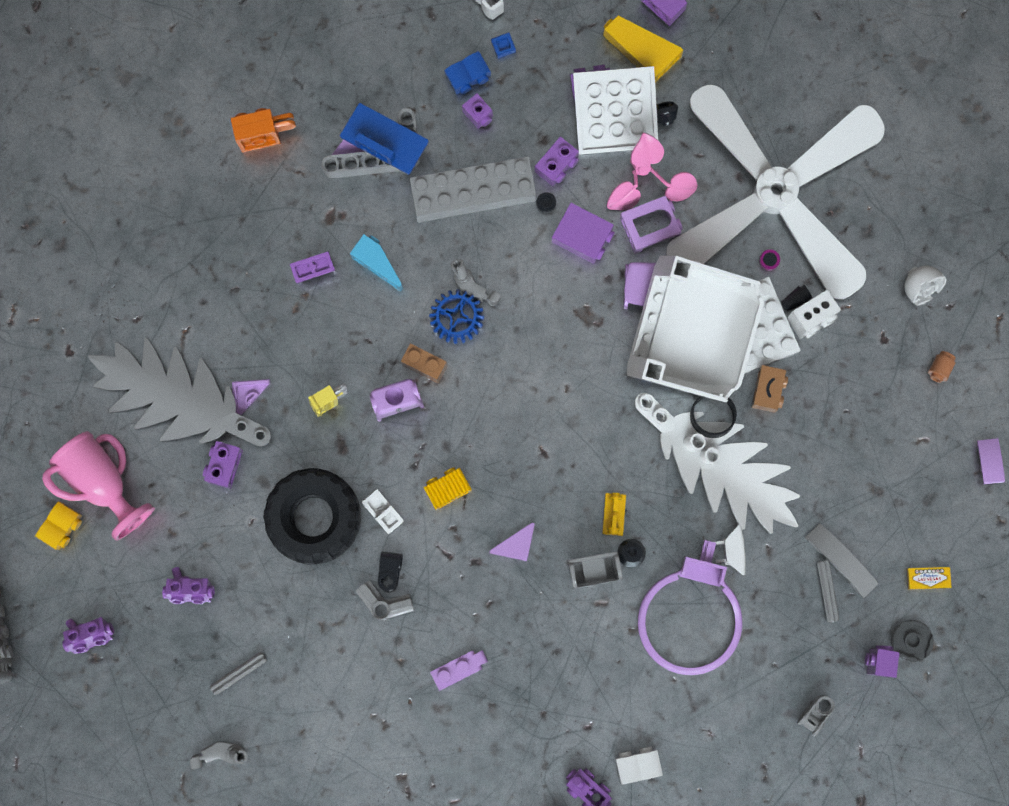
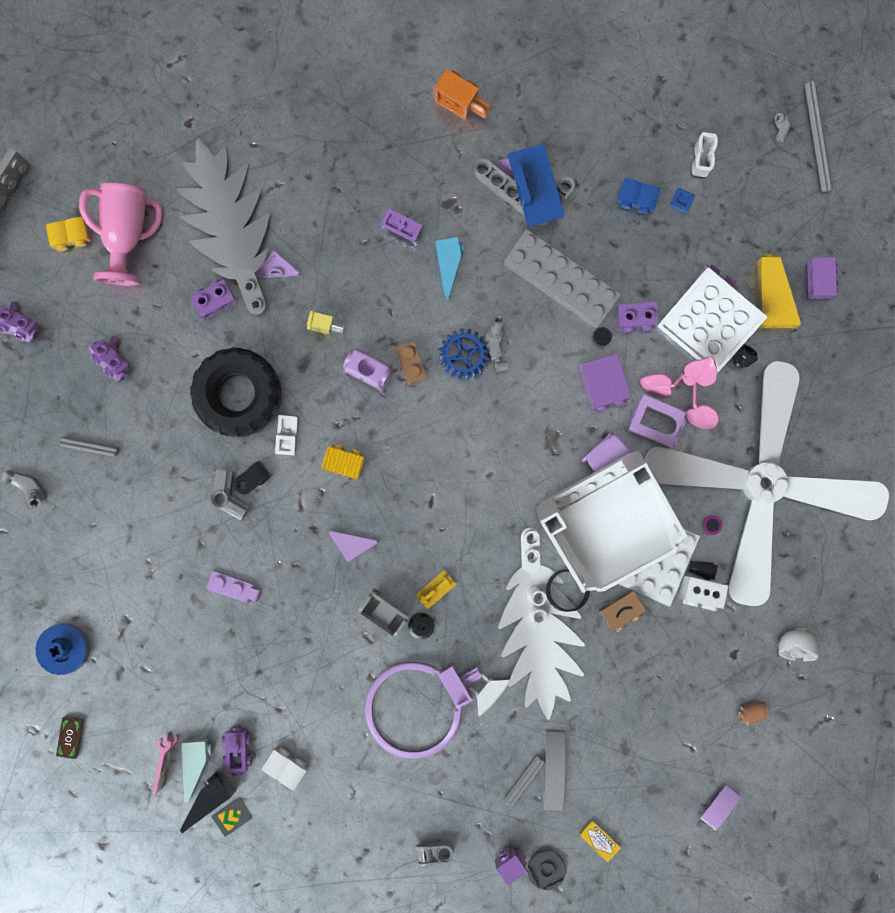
camera: 35 degrees right, 5 degrees up
medium lavender brick [462,93,493,129] -> none

